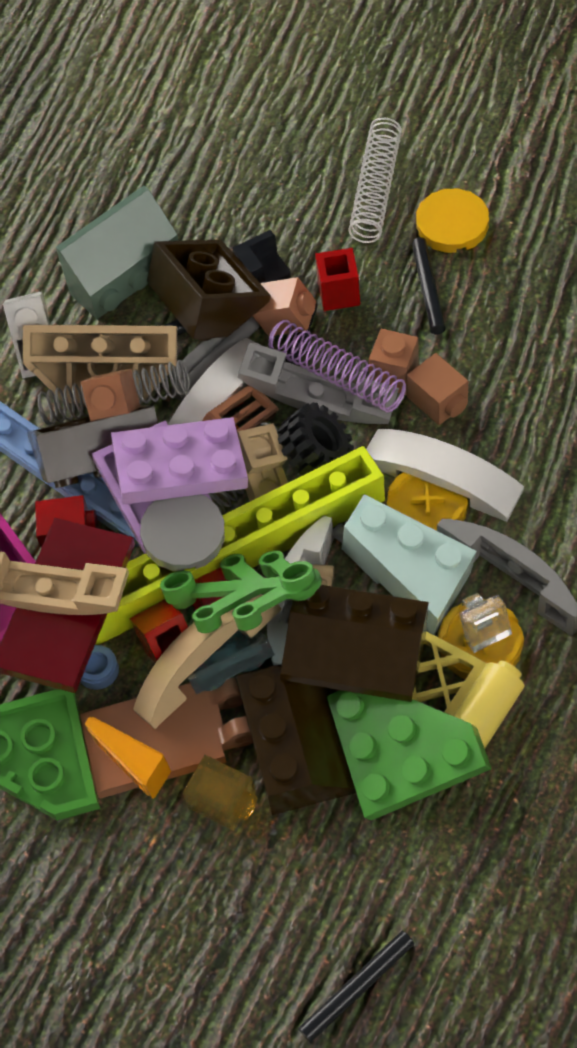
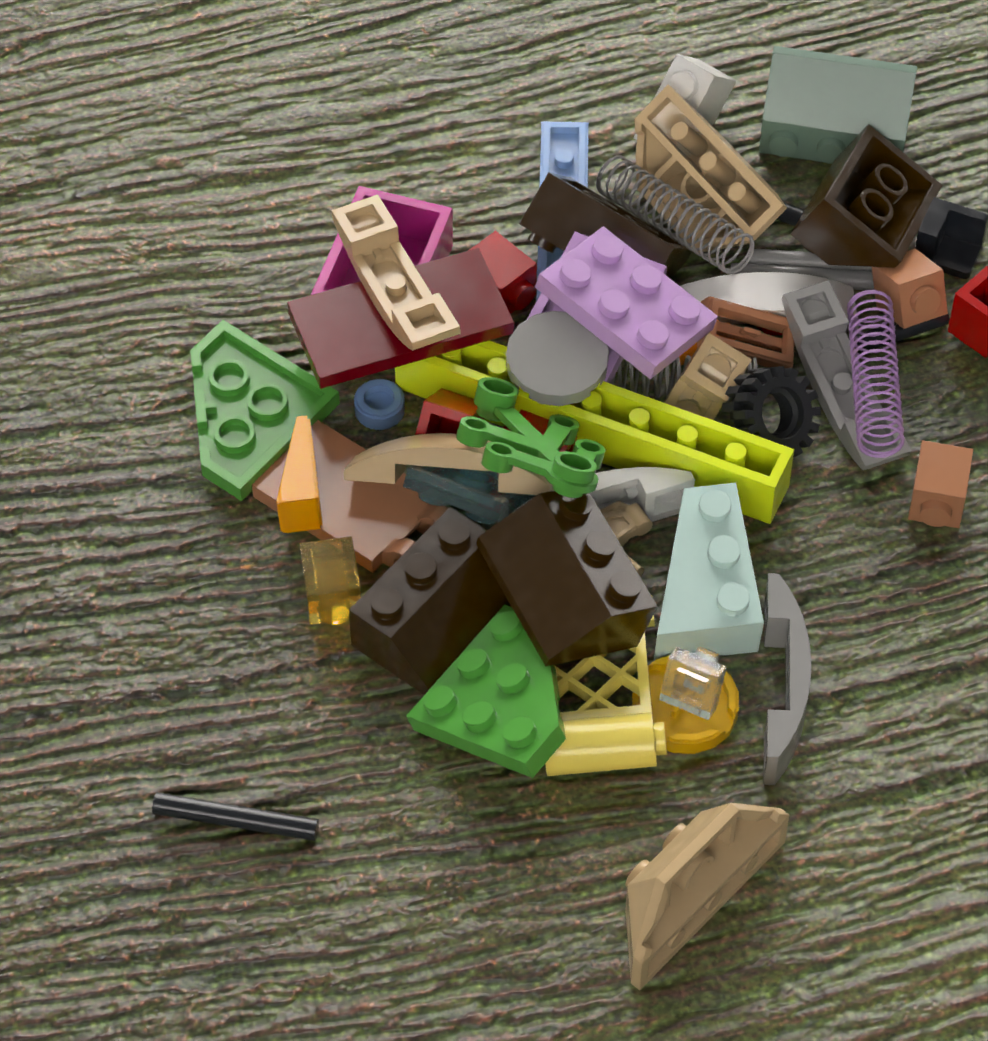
camera: 45 degrees right, 5 degrees down
nougat brick [81,368,140,421] -> none
white slope [366,429,524,522] -> none
nougat brick [369,328,419,395] -> none
yellow tile [387,472,468,531] -> none

